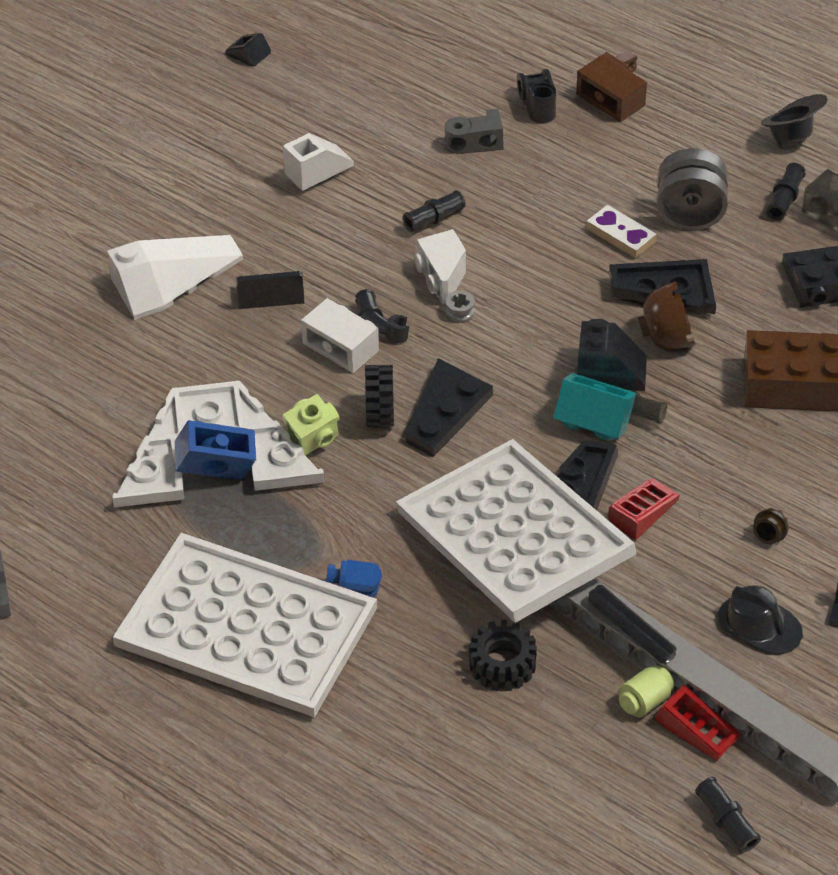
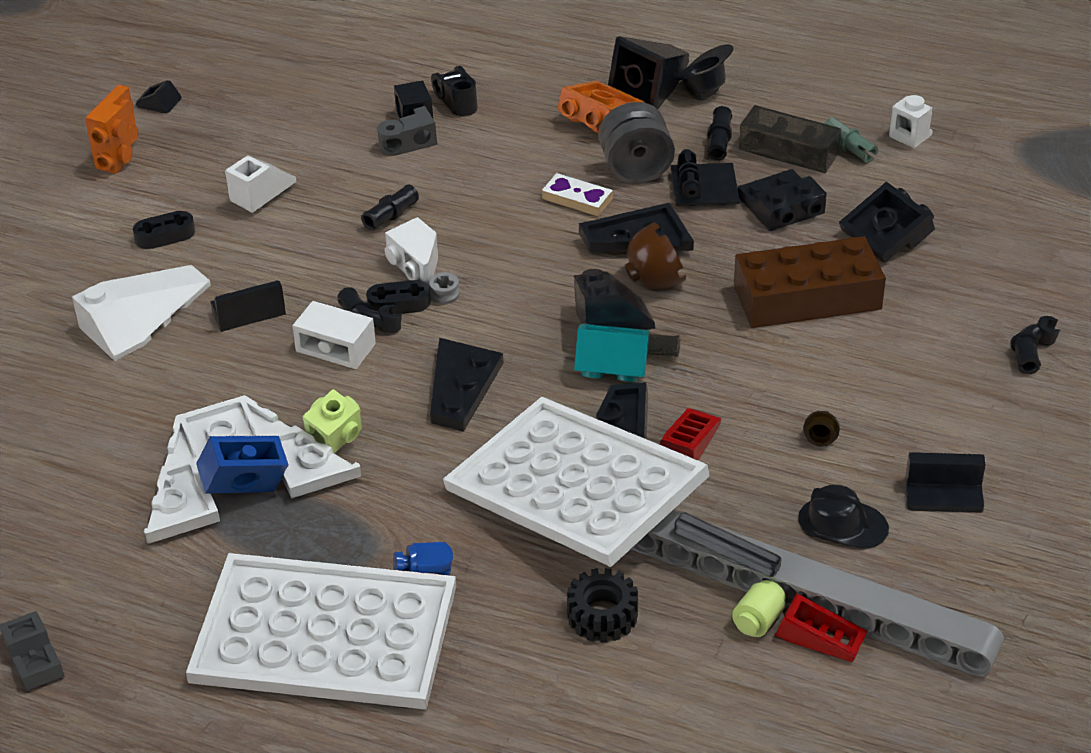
camera: 15 degrees left, 5 degrees down
black tyre [365,365,394,427] -> none
reddish brown hinge [576,50,647,122] -> none
black pin [695,777,761,853] -> none
none -> orange plate [85,84,138,174]
none -> black beam [133,211,195,249]
none -> black beam [366,280,431,314]
none -> black brick [394,80,433,118]
none -> orange plate [557,80,644,133]
none -> black slope [608,36,689,110]
none -> black hinge [670,149,740,206]

